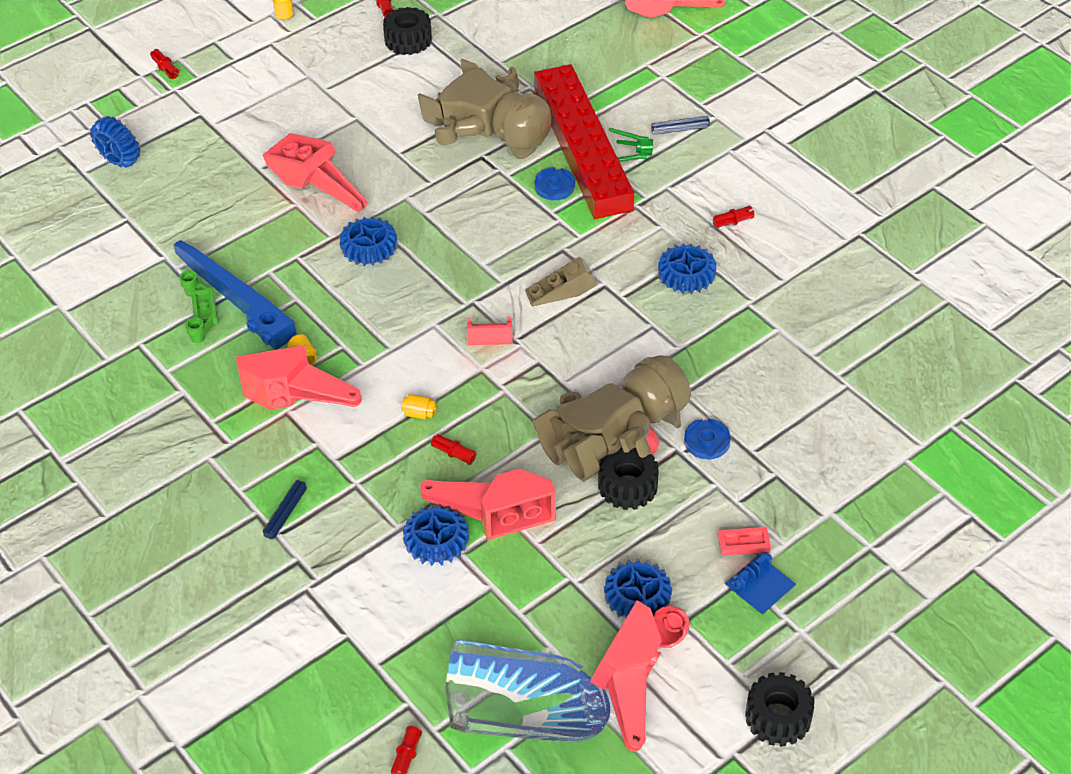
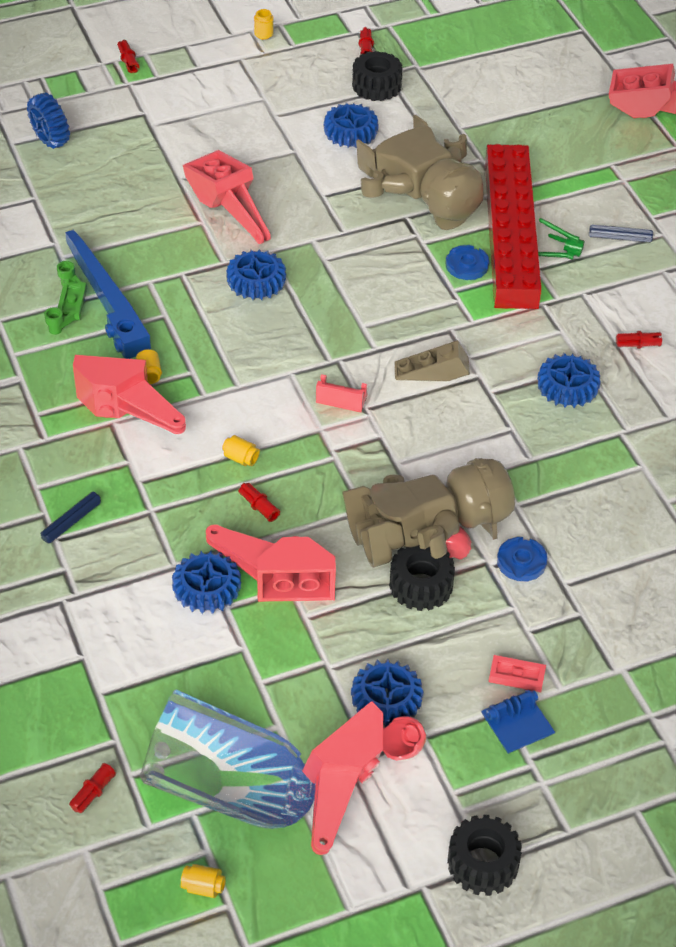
camera: 15 degrees right, 0 degrees up
none -> blue gear [324,103,379,148]

